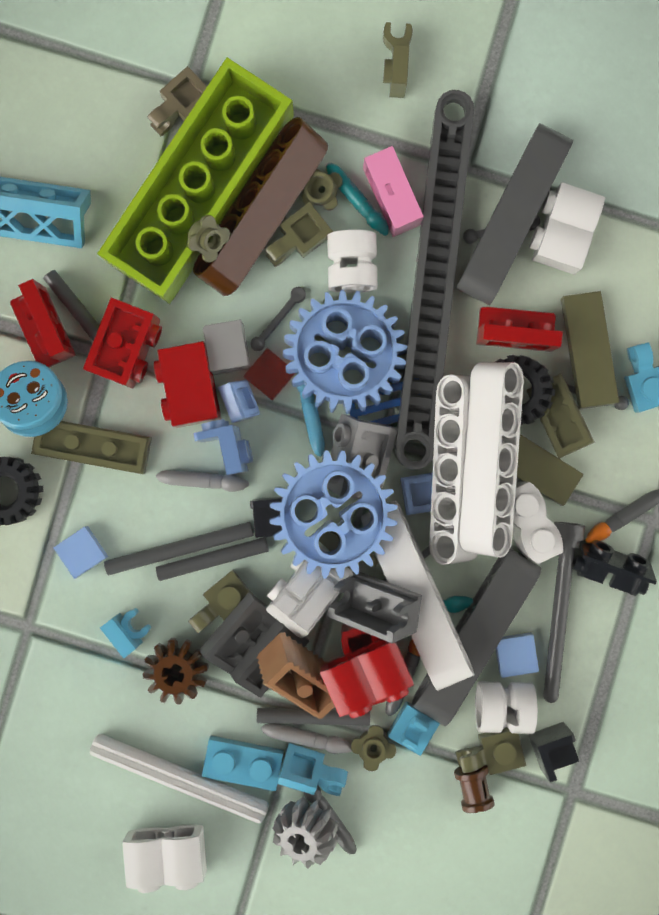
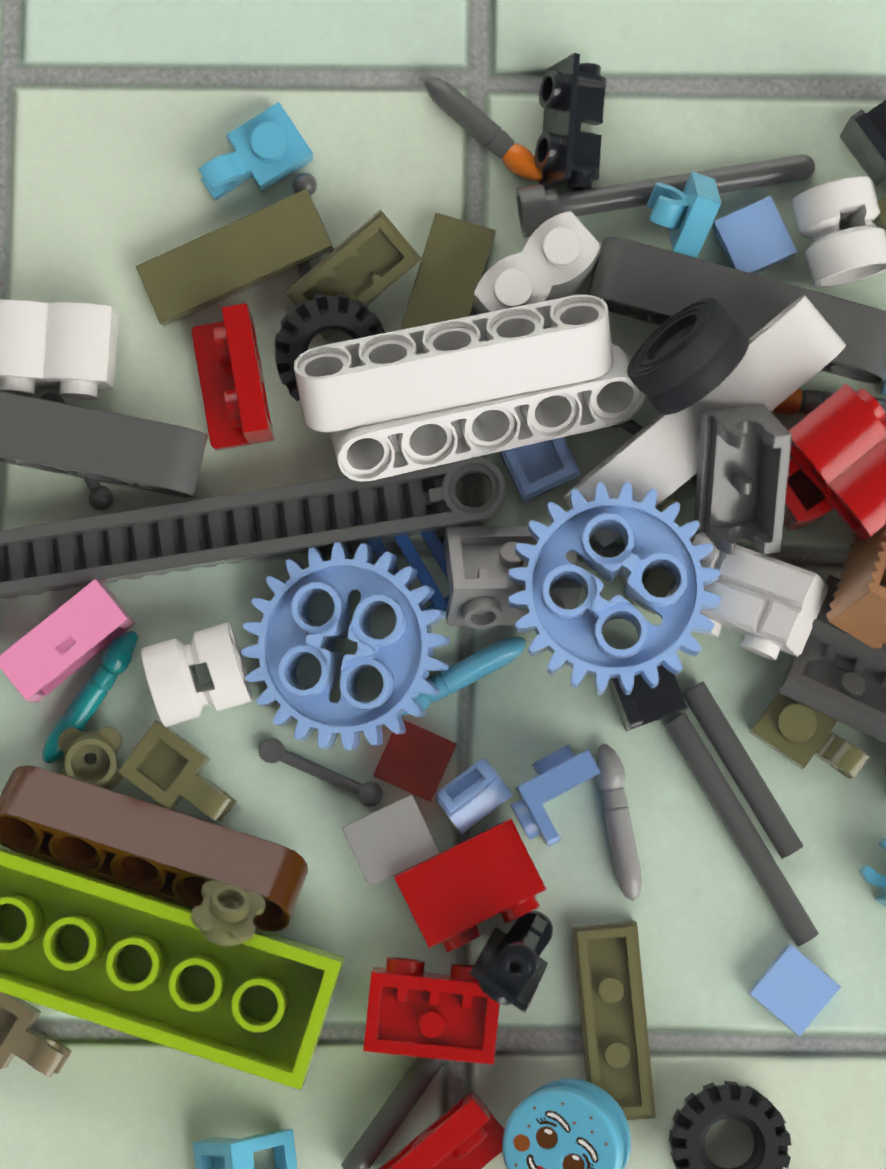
camera: 100 degrees left, 5 degrees down
none -> black hinge [469,911,553,1013]
none -> black tyre [627,298,749,415]
none -> medium azure tile [647,171,721,258]

